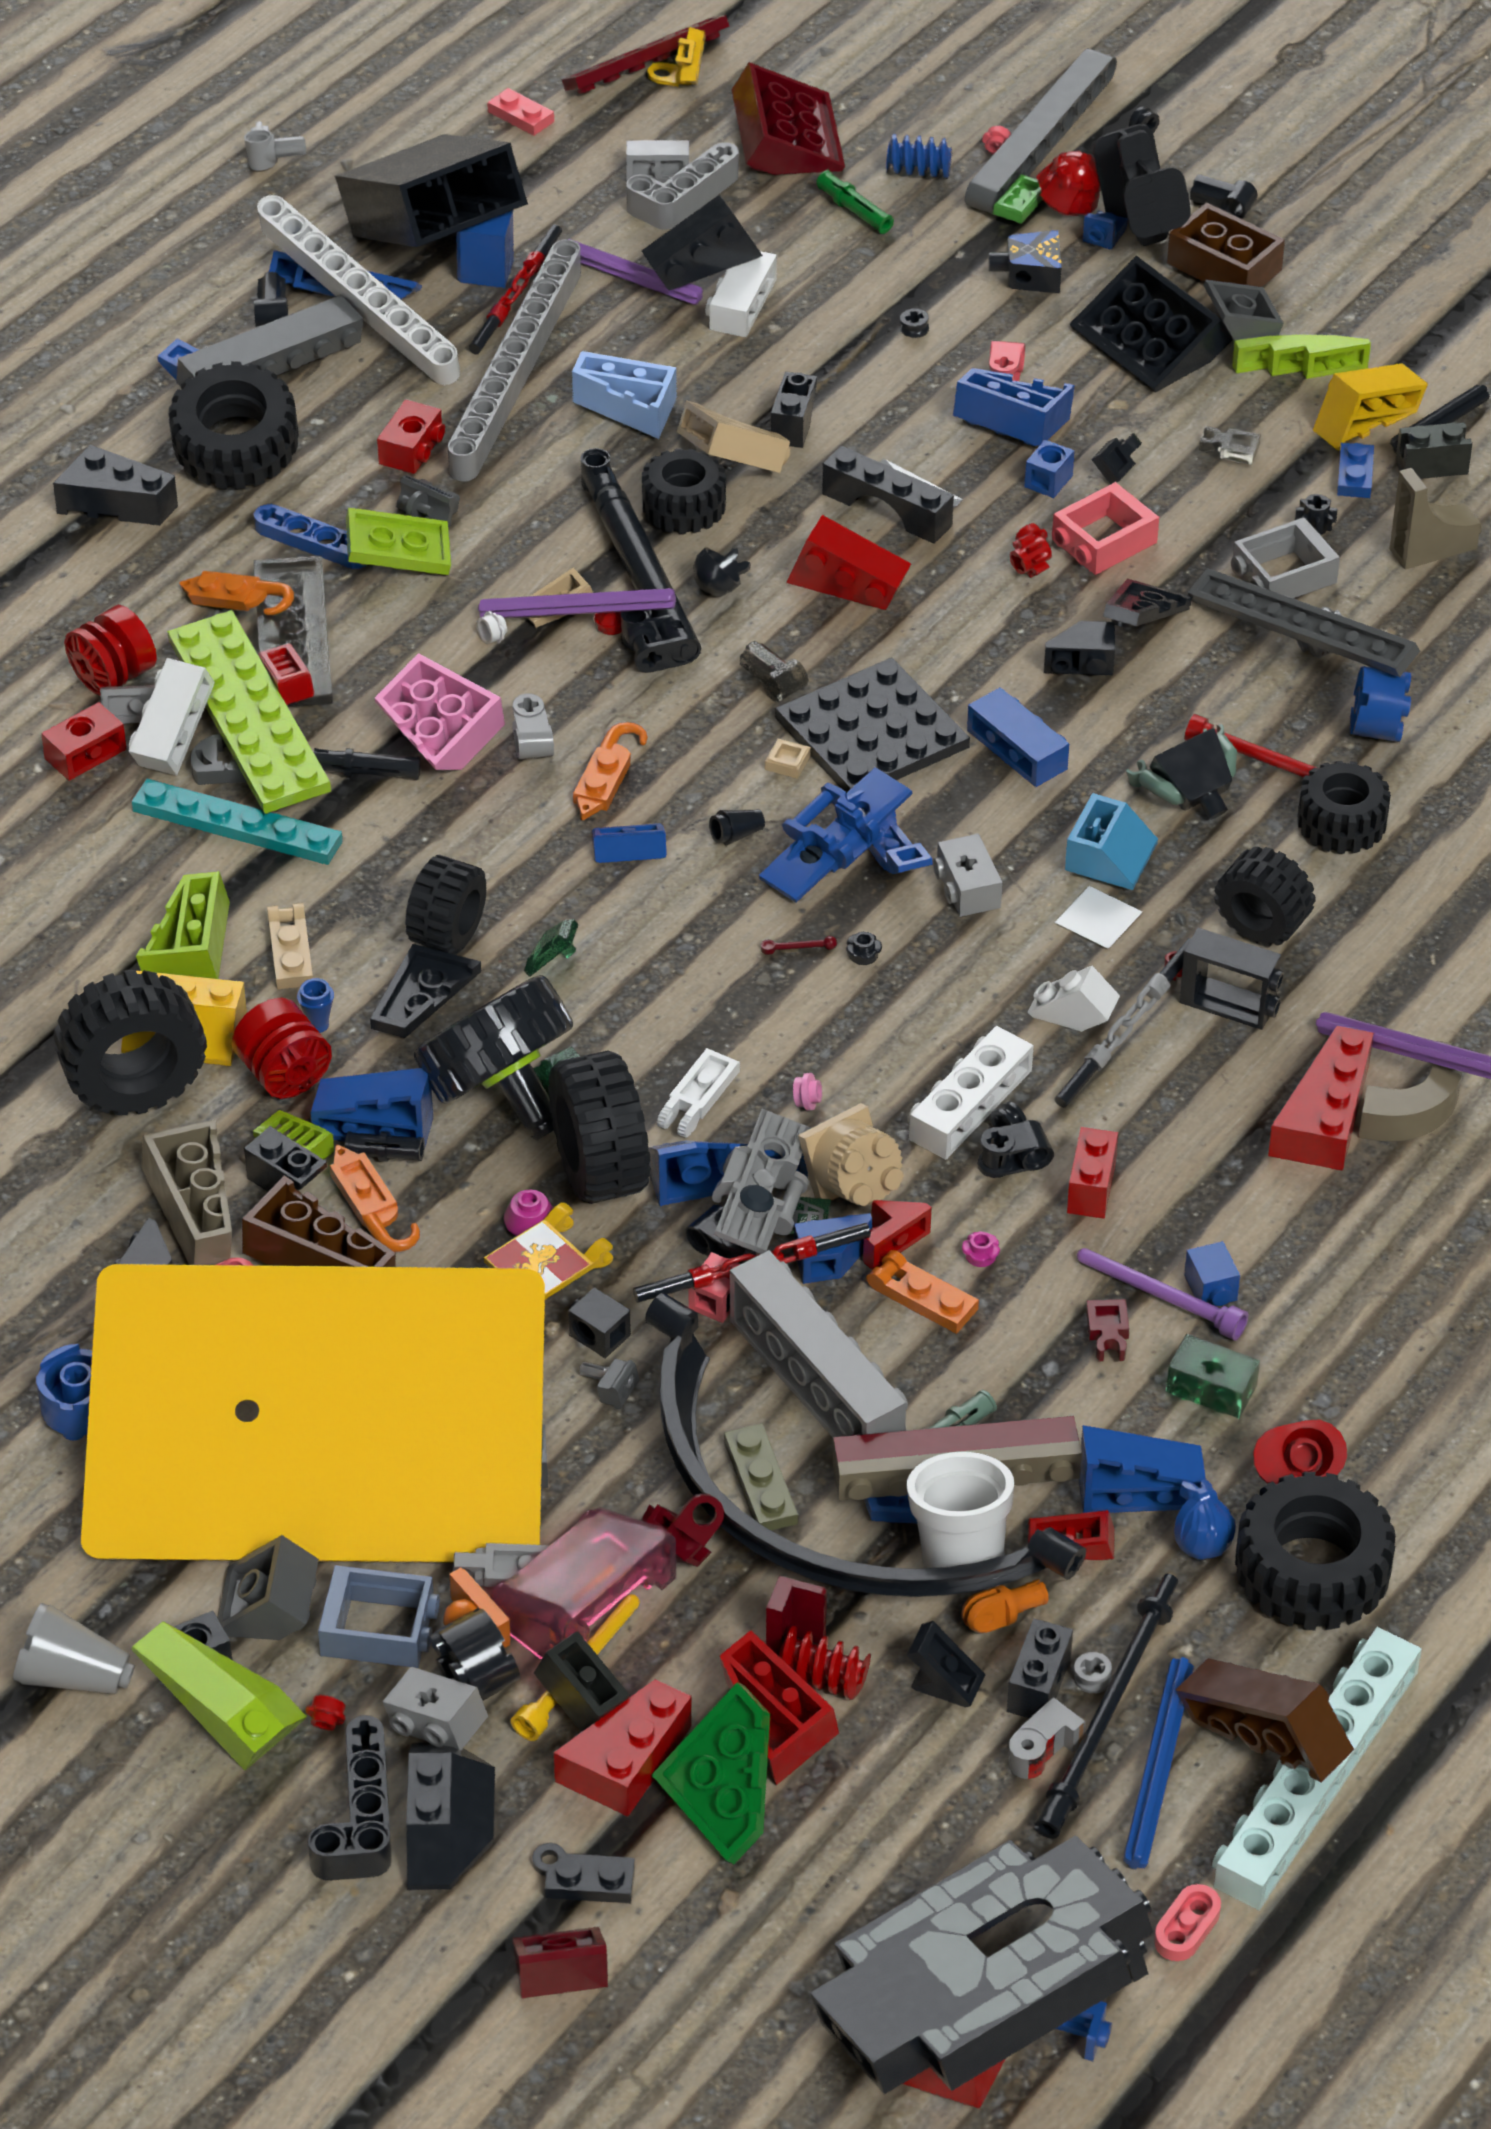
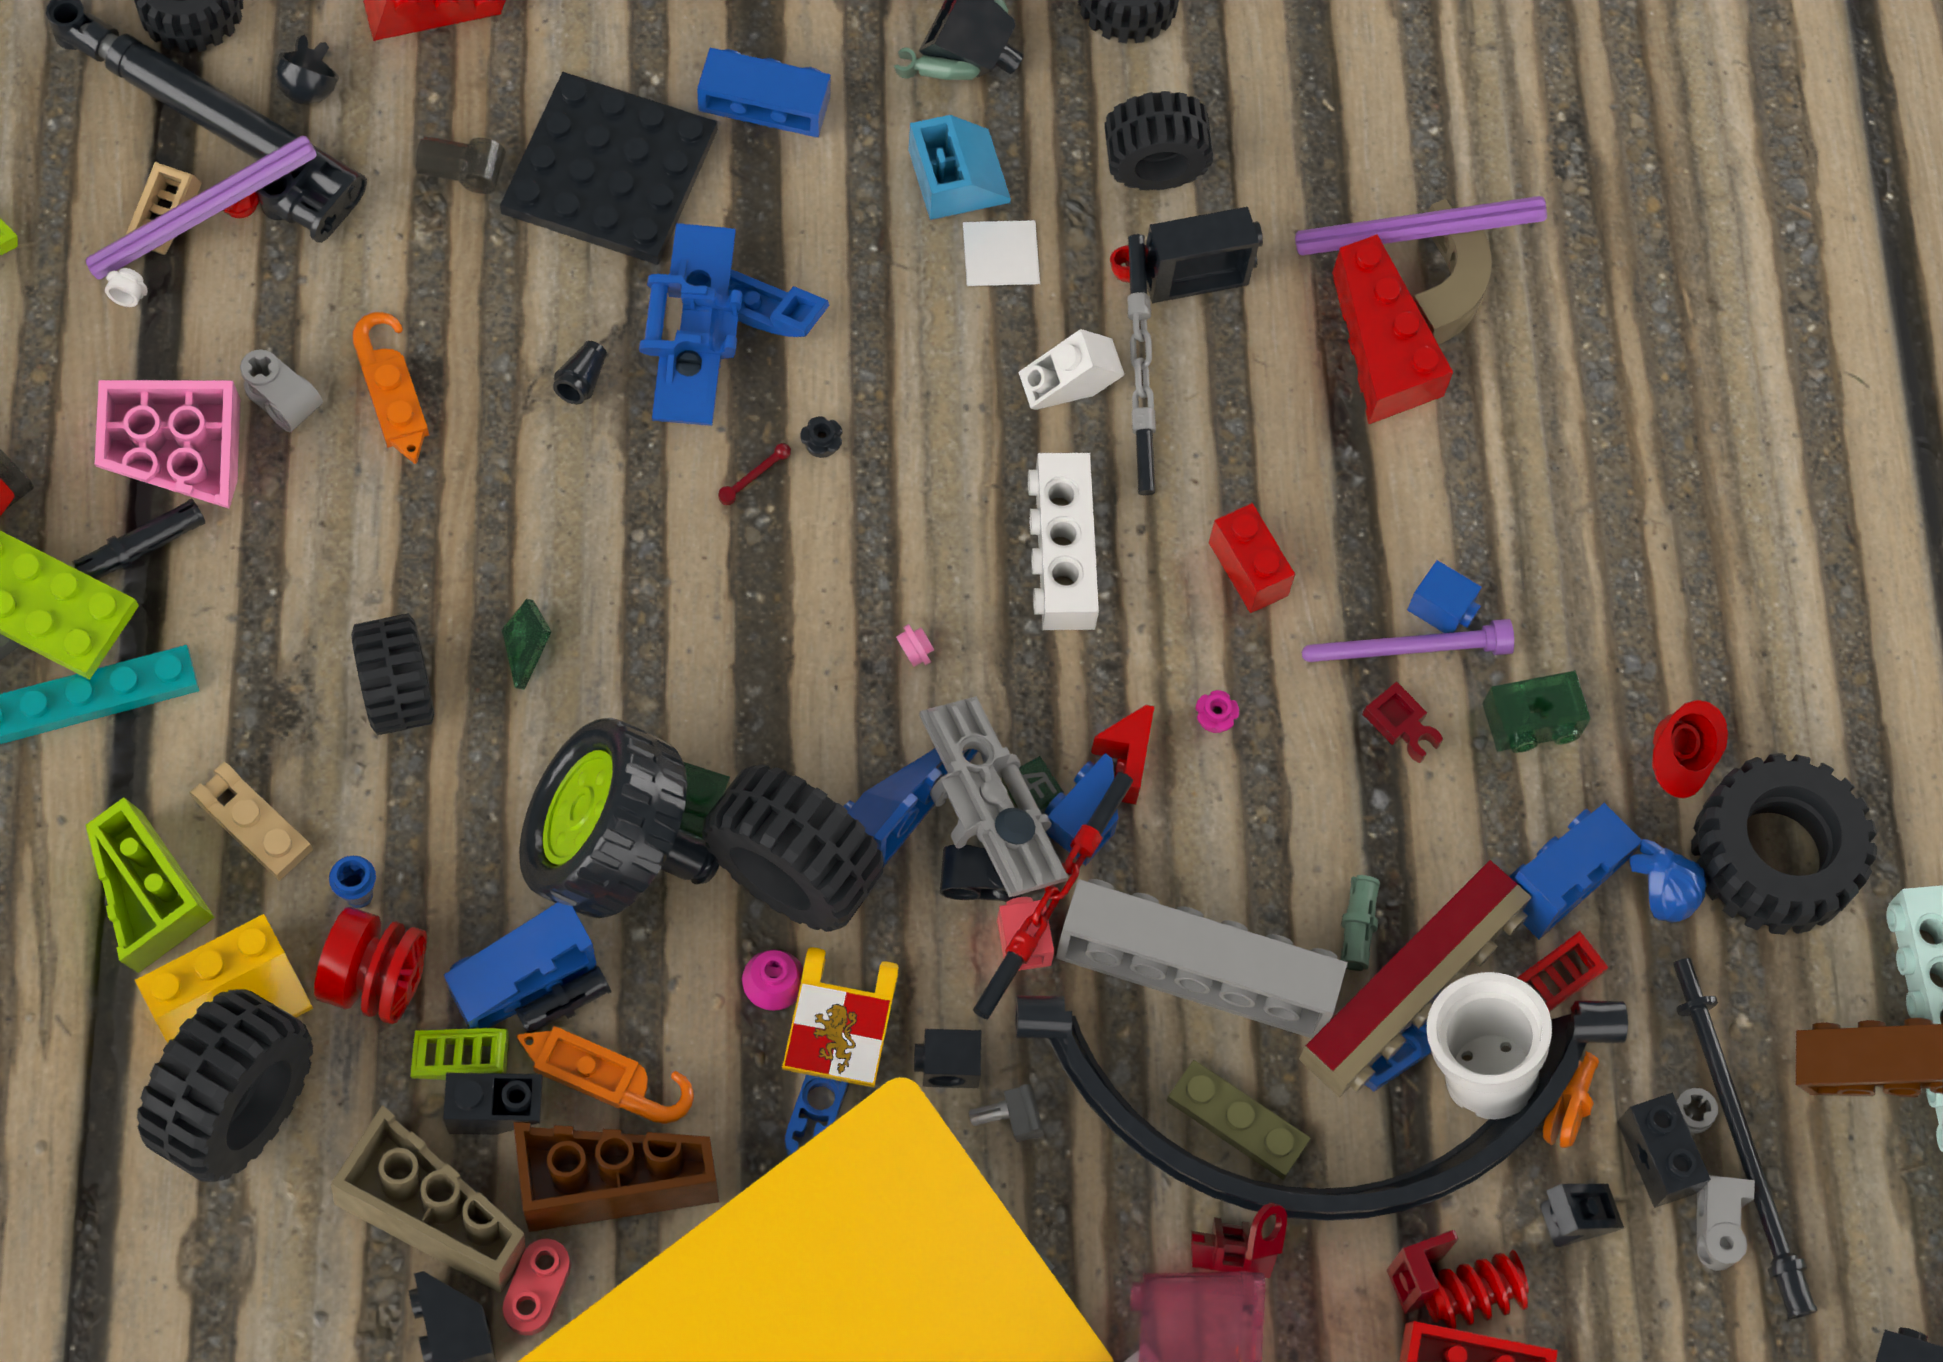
camera: 45 degrees left, 20 degrees up
black wing [370,944,481,1038] -> none
blue slope [592,823,667,863] -> none
white hinge [657,1048,740,1138] -> none
tan tile [765,739,811,779] -> none
tan piece [798,1103,904,1206] -> none
orange plate [866,1250,979,1334] -> none
light grey brick [933,834,1002,917] -> none
black piece [977,1120,1054,1178] -> none
black bush [991,1101,1027,1127] -> none
blue axle [1123,1657,1194,1870] -> none

